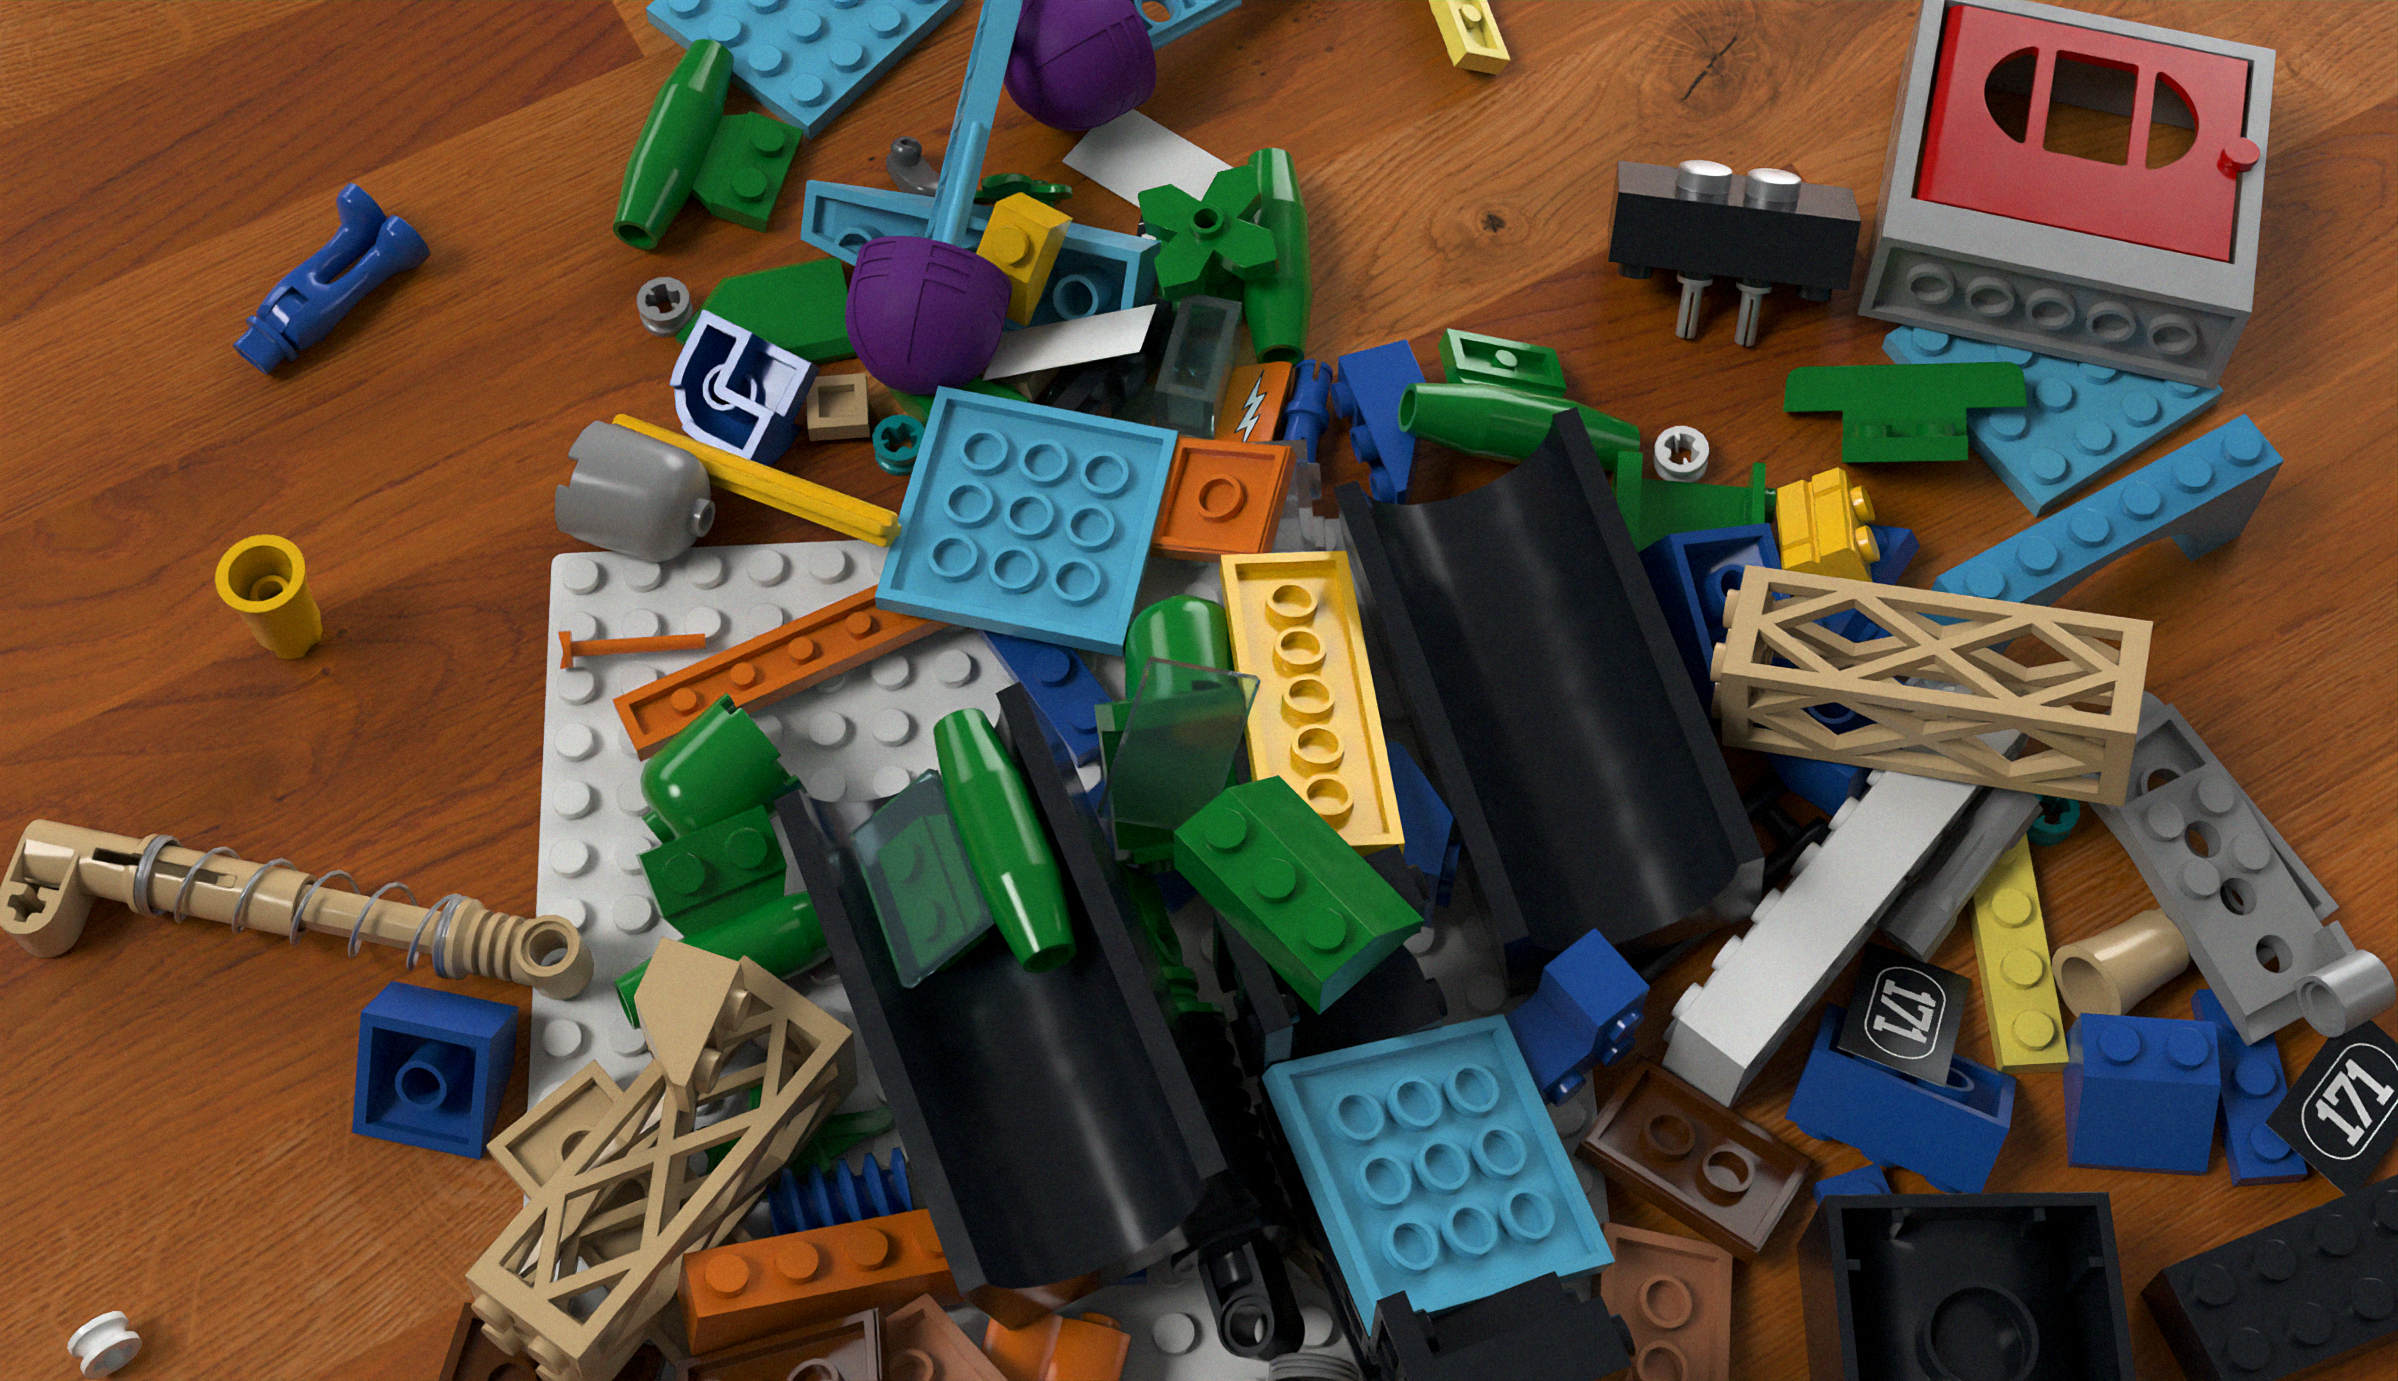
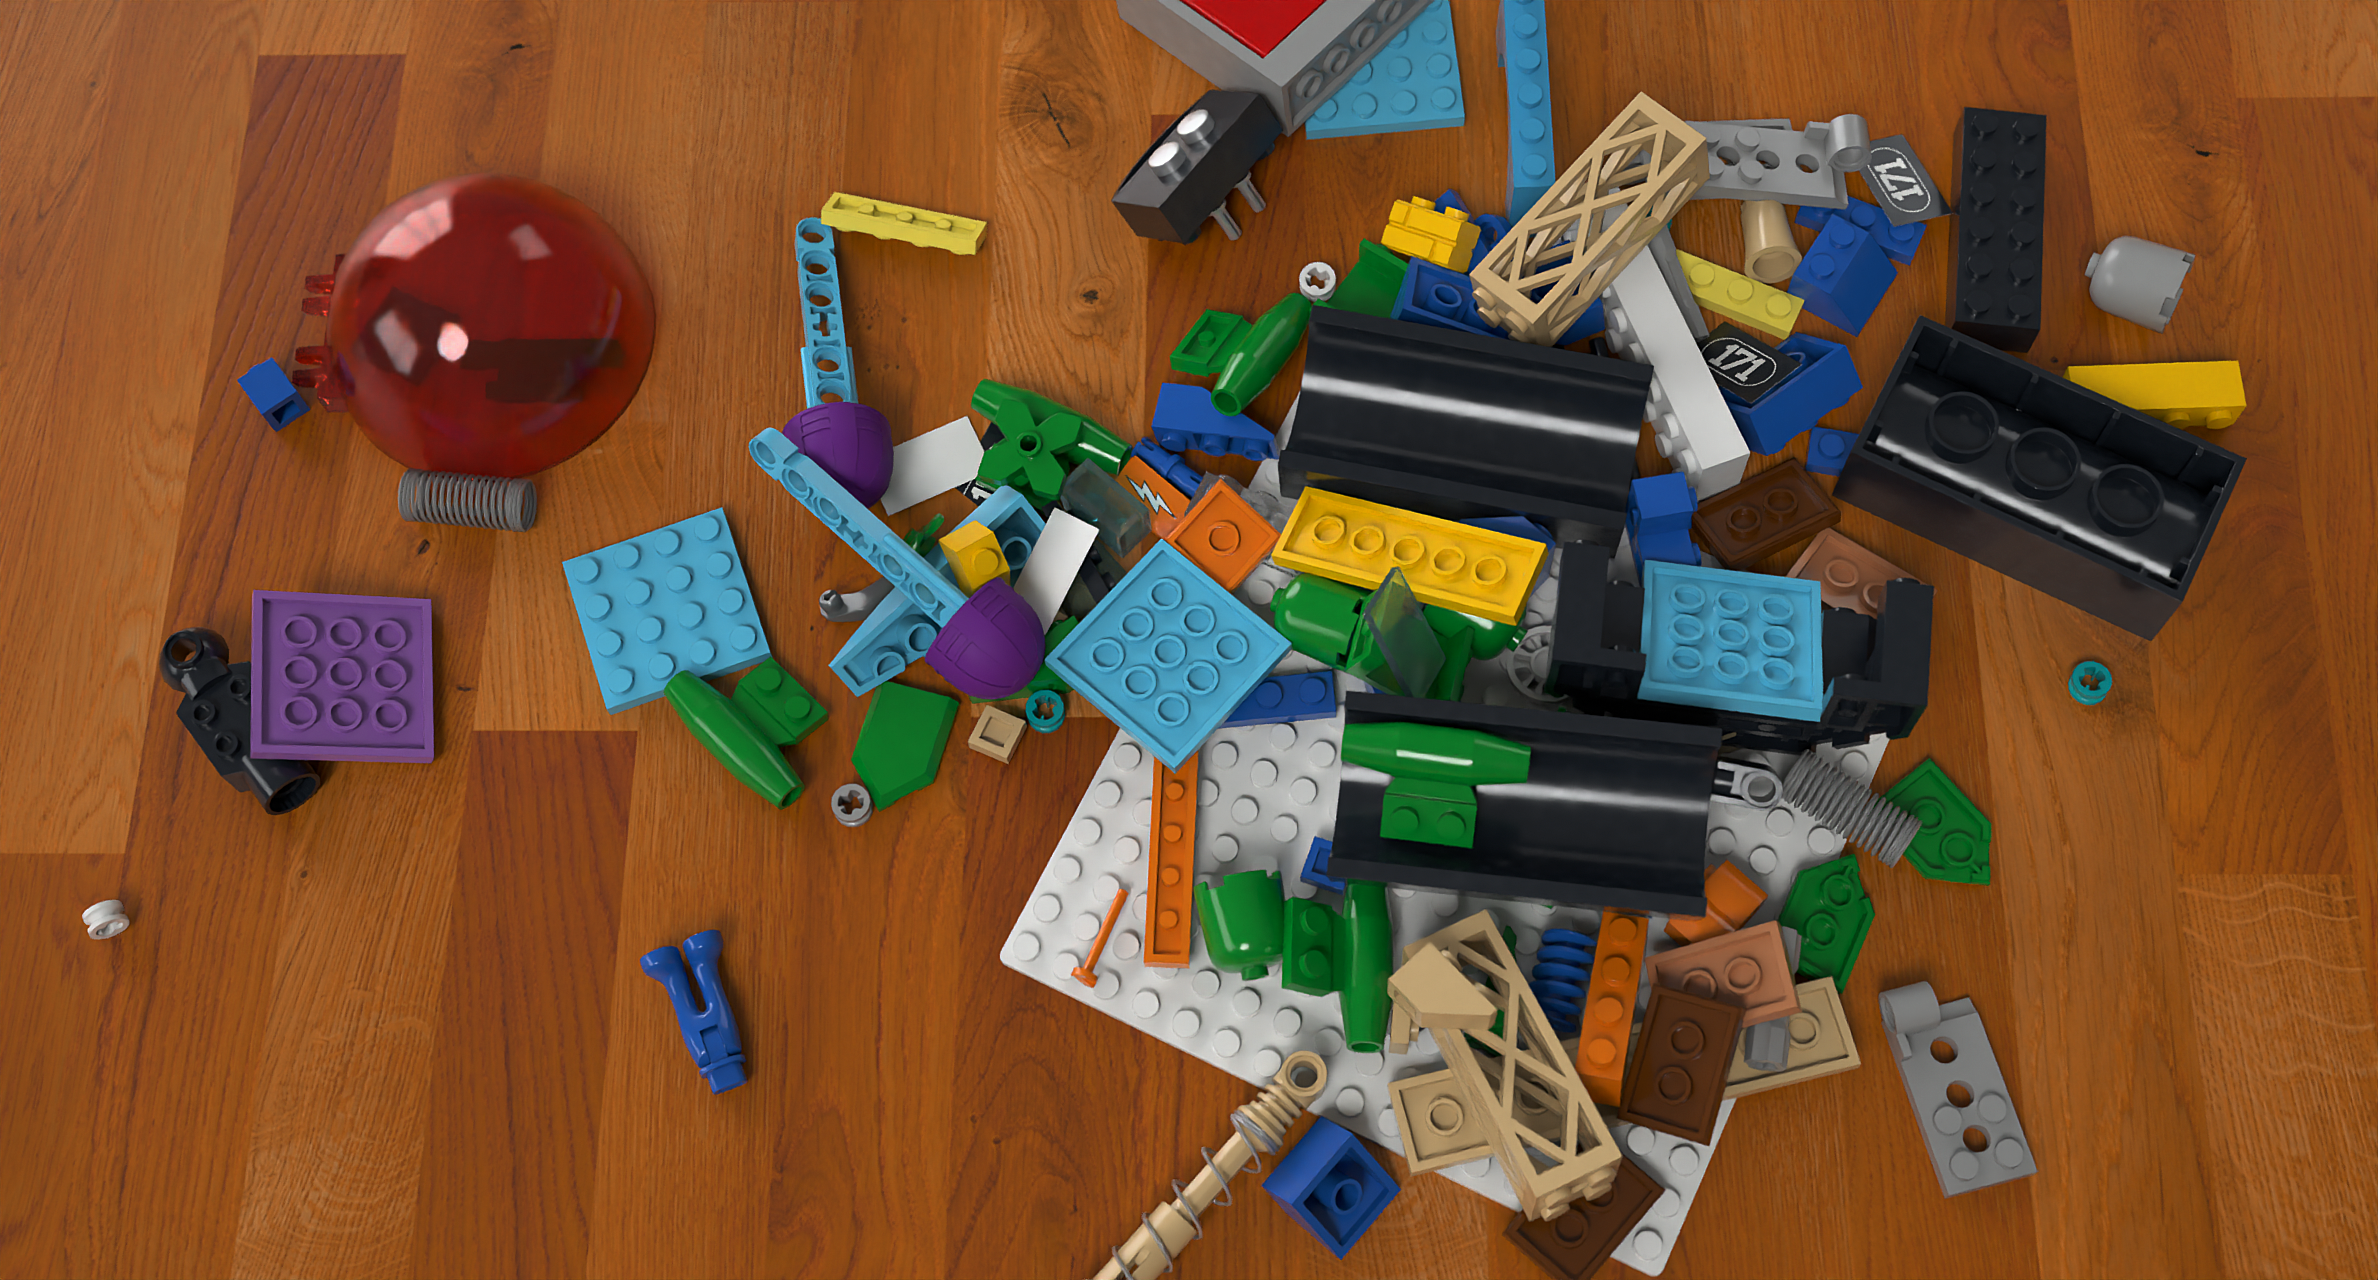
camera: 55 degrees left, 5 degrees up
yellow plant [215,534,323,660] -> none
light grey cylinder [554,420,716,562] -> none
yellow axle [612,414,902,548] -> none
blue brick [669,309,820,466] -> none
clear light blue piece [849,768,994,988] -> none
green slope [1174,775,1425,1015] -> none
green plate [1783,362,2027,463] -> none

